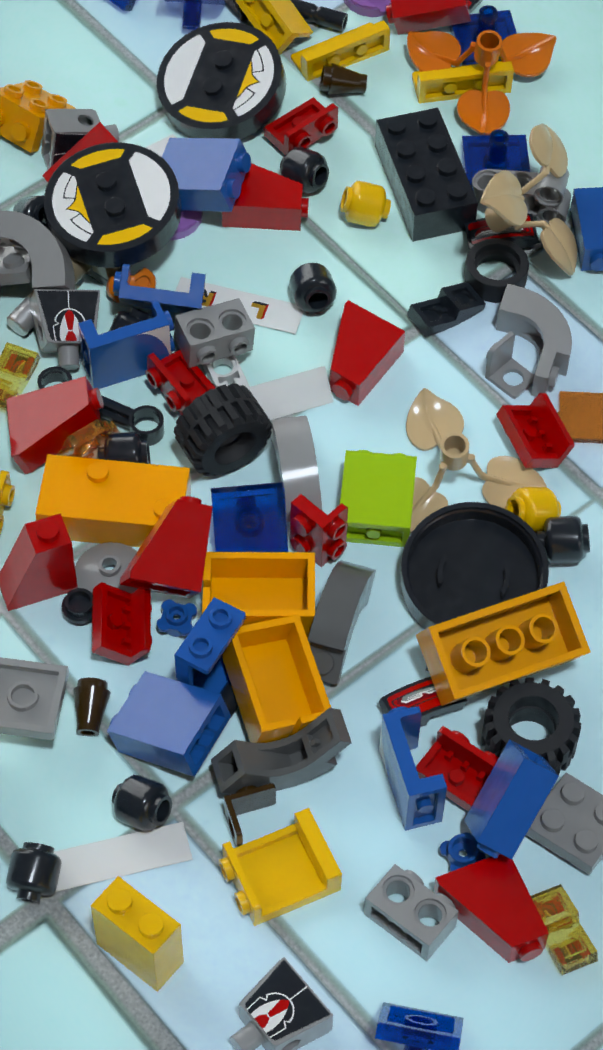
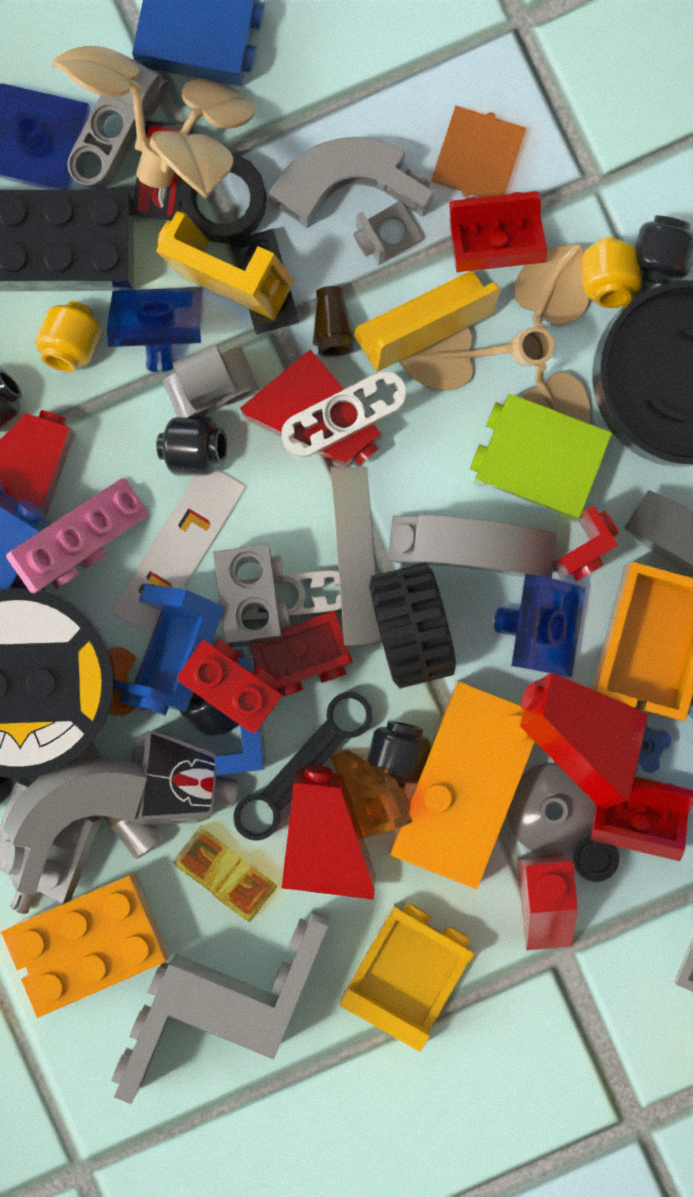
camera: 70 degrees left, 30 degrees up
none -> bright pink bracket [6,478,148,593]
none -> clear blue tile [106,287,204,372]
none -> yellow panel [156,211,295,321]
none -> light grey piece [162,344,260,418]
none -> red bracket [177,638,284,733]
none -> white beam [281,371,406,458]
none -> dark brown cone [312,286,356,357]
none -> yellow panel [354,271,500,372]

